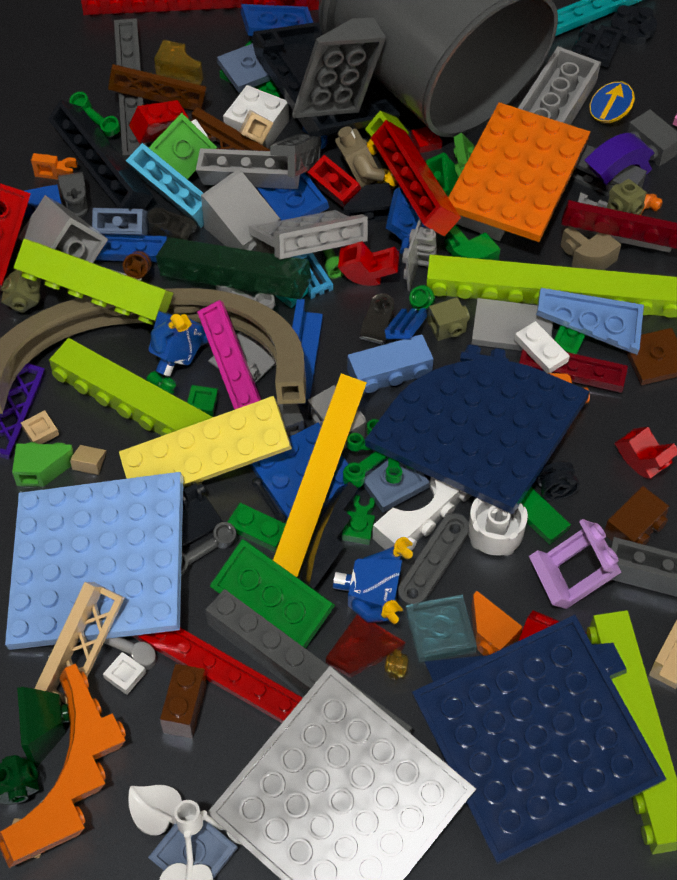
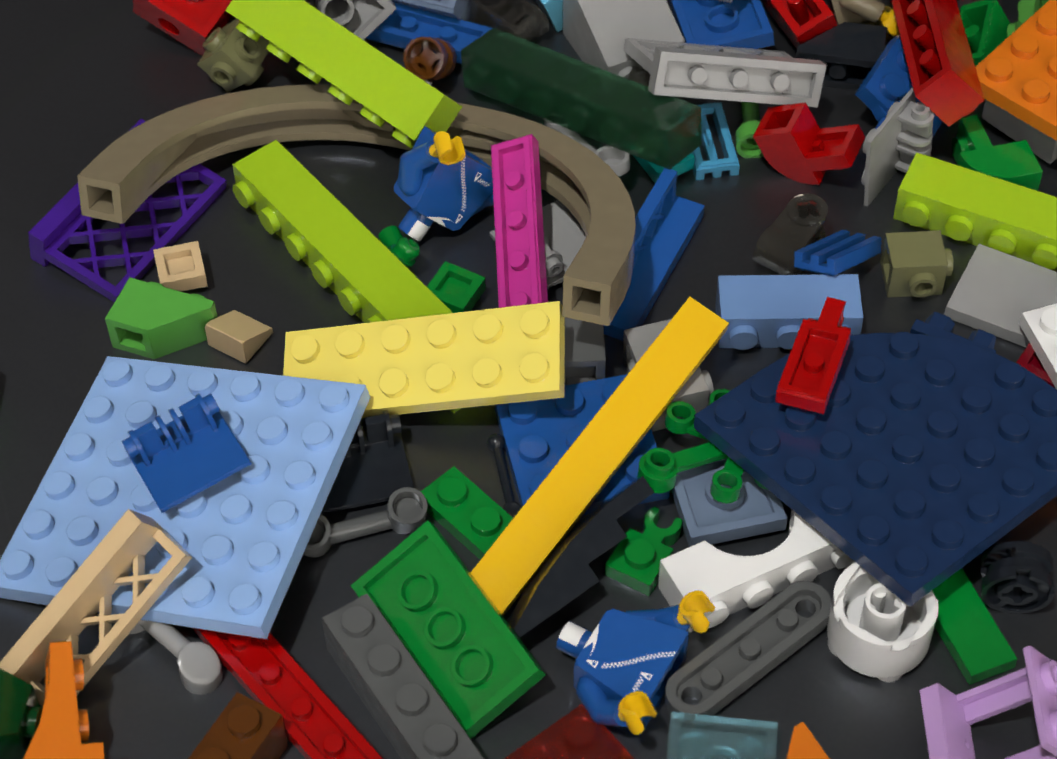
camera: 20 degrees right, 5 degrees down
white plate [103,652,146,695] -> none
green plate [409,285,435,311] -> none
none -> blue hinge [121,393,252,513]
none -> red hinge [775,297,851,414]

